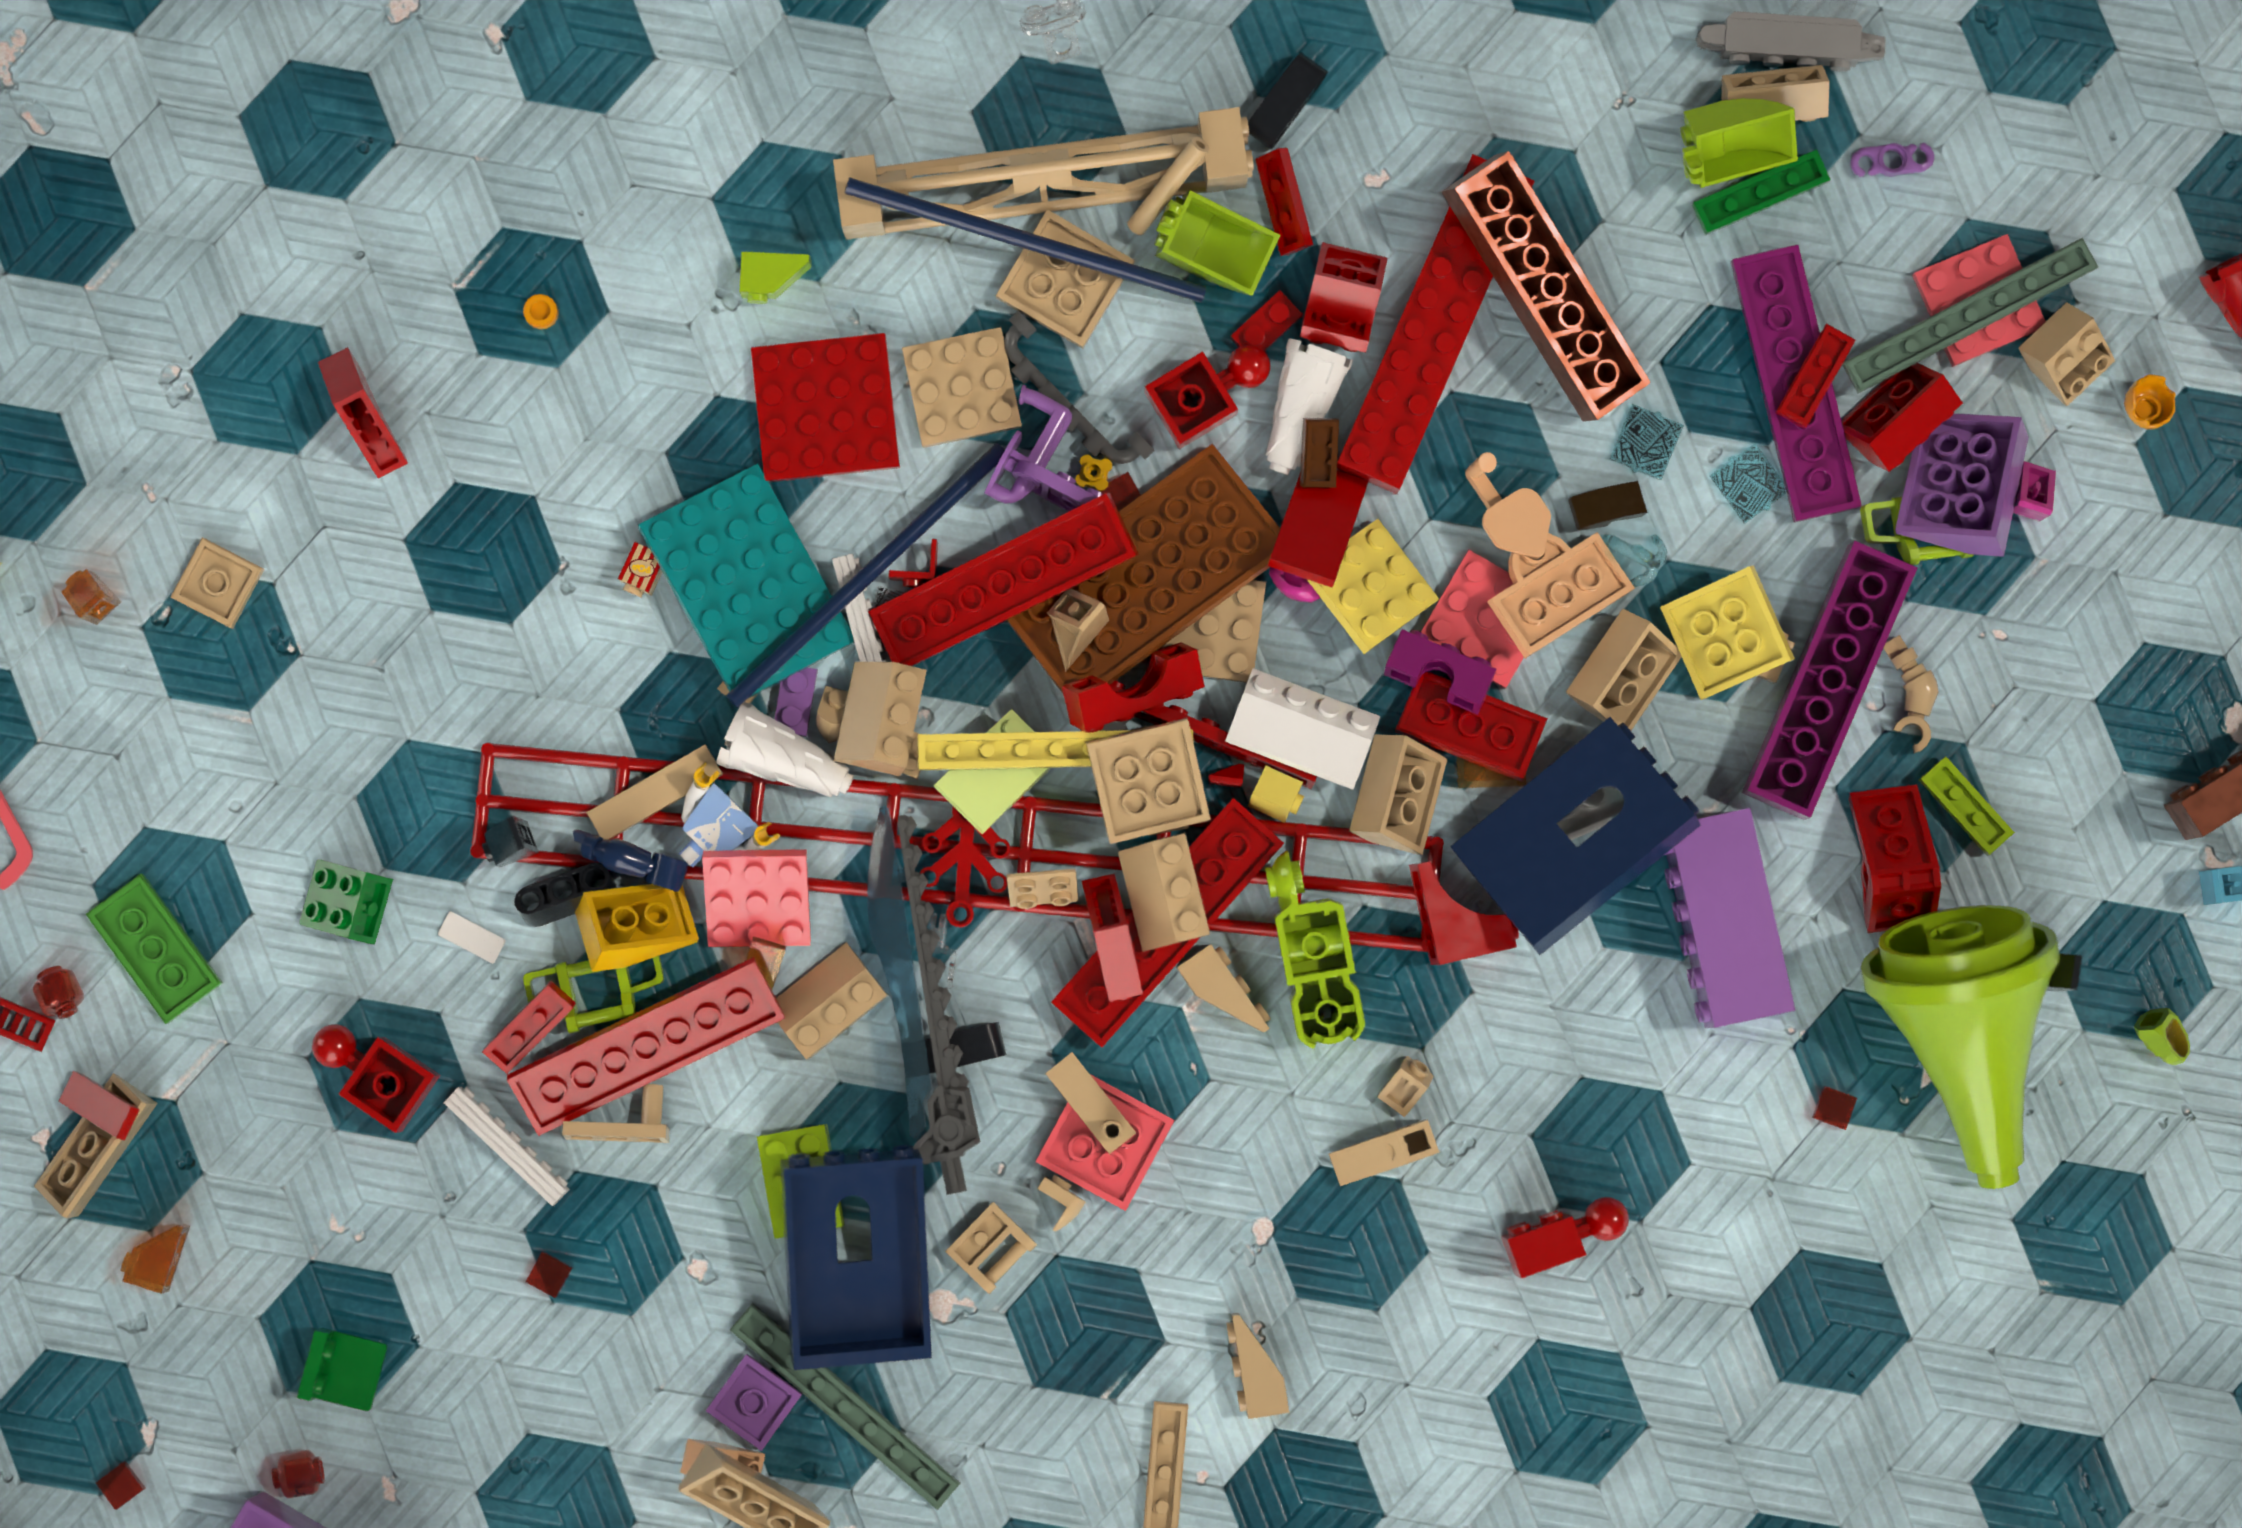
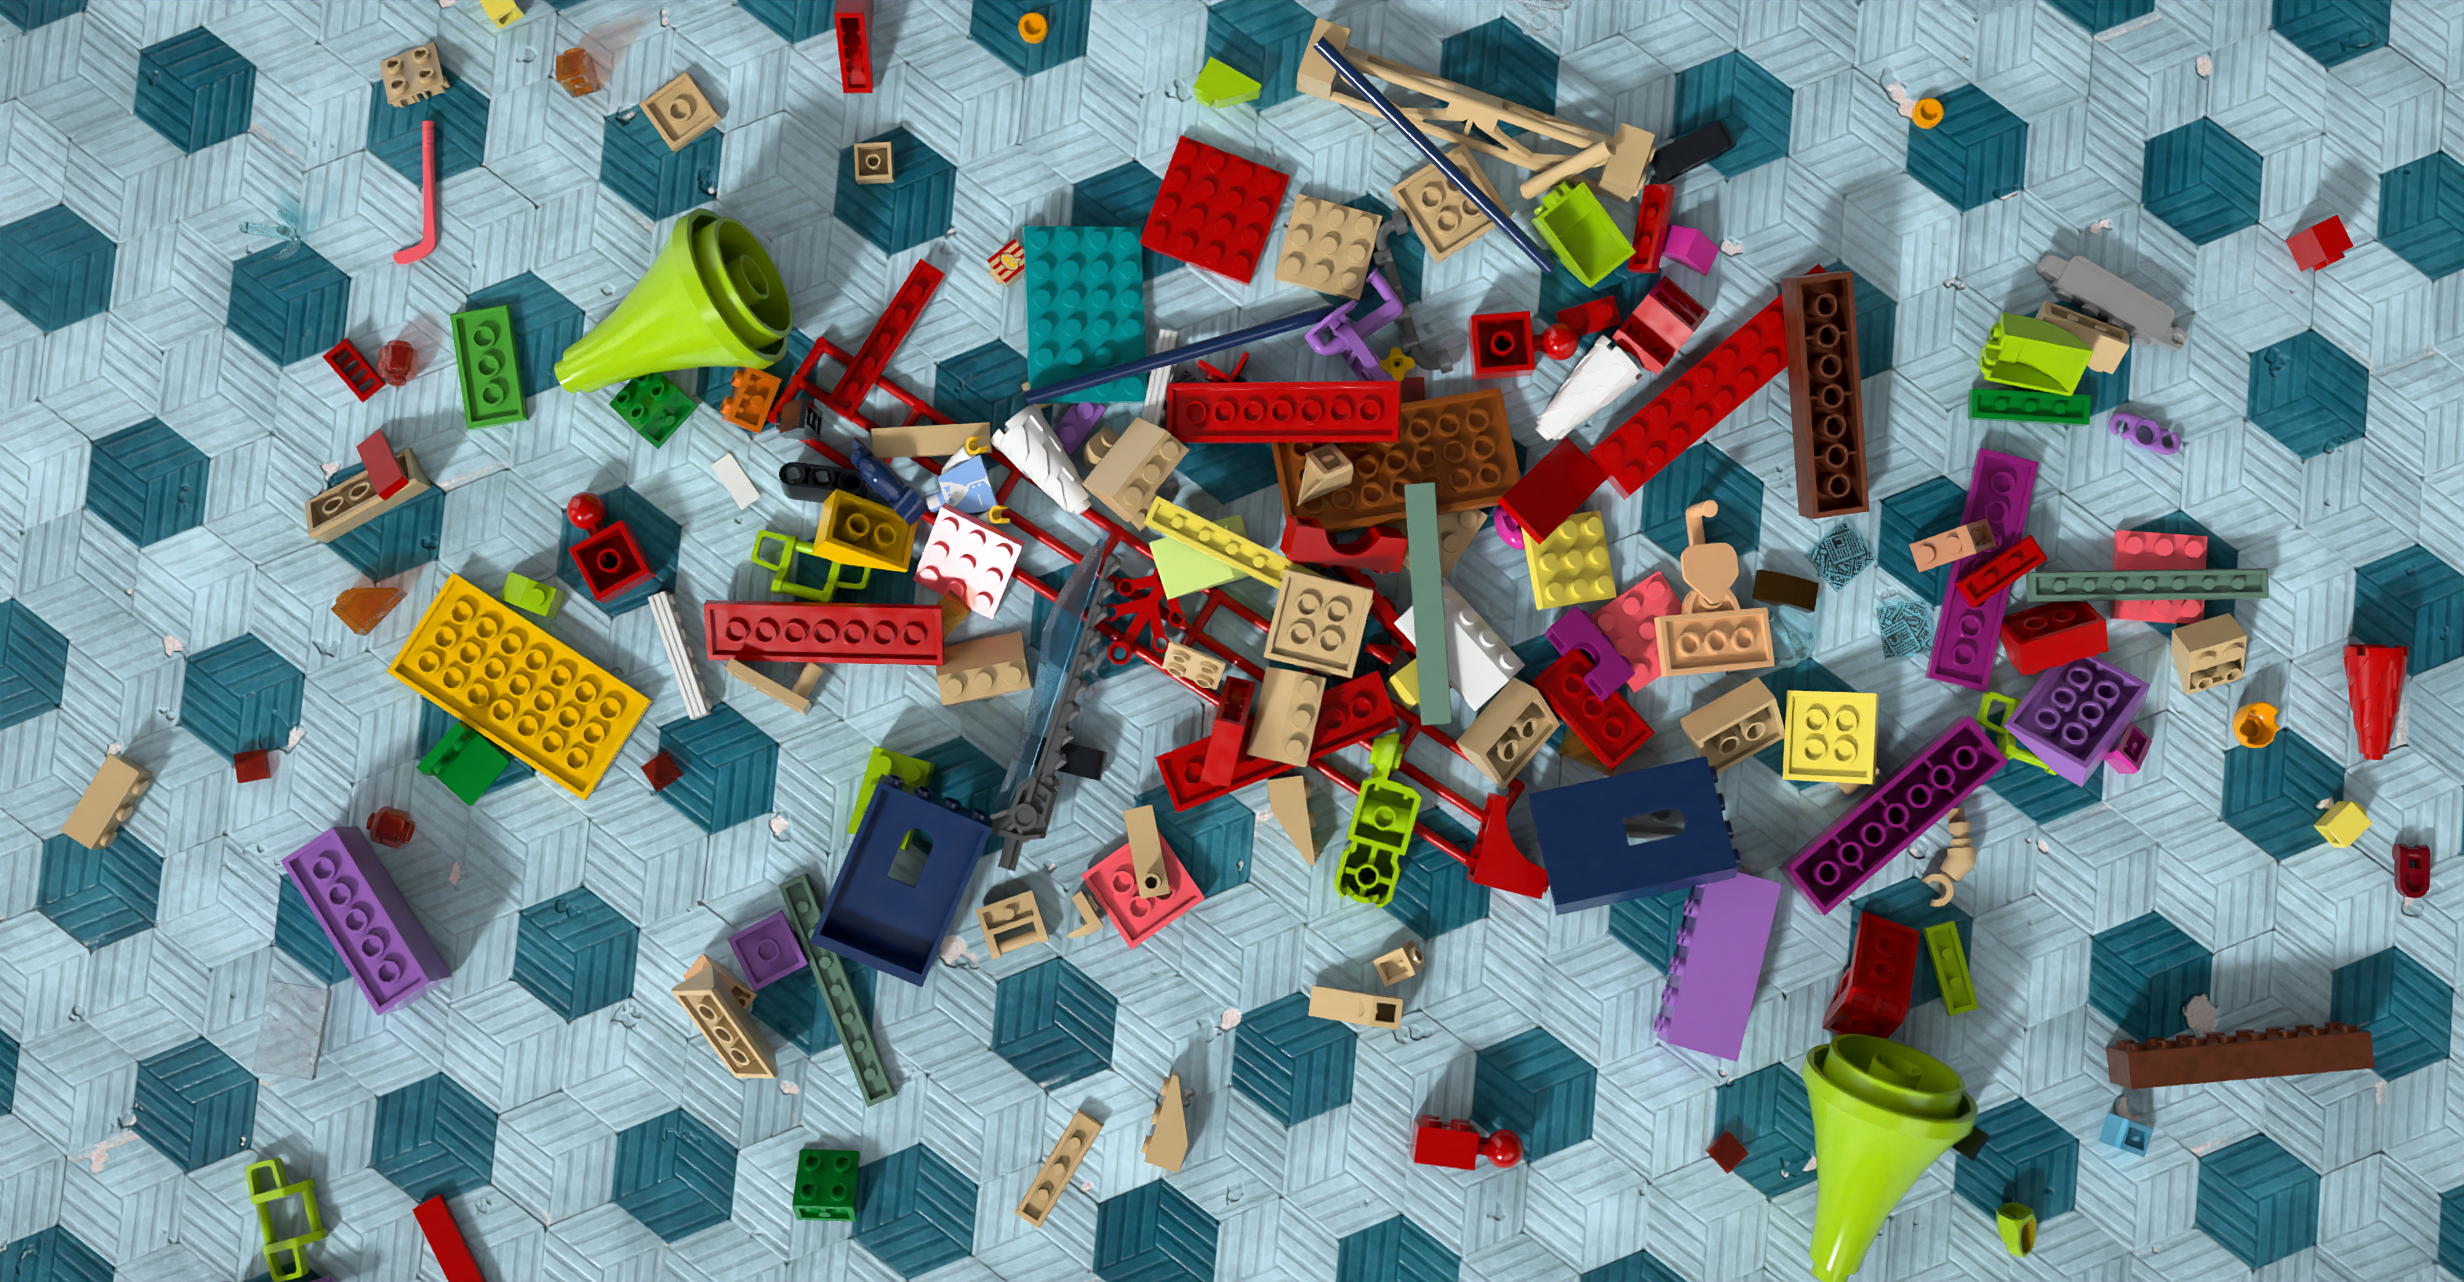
camera: 30 degrees right, 0 degrees up
red plate [482,980,576,1074] -> none
reddish brown plate [1300,418,1339,487] -> none
none -> yellow plate [386,572,653,801]
none -> lime slope [499,571,566,619]
none -> lime piece [554,208,793,394]
none -> orange bracket [720,367,781,434]
none -> red plate [824,259,946,422]
none -> tan piece [854,142,895,184]
none -> sand green tile [1404,482,1452,725]
none -> dark pink slope [1661,224,1719,276]
none -> nougat bracket [1909,518,1997,572]

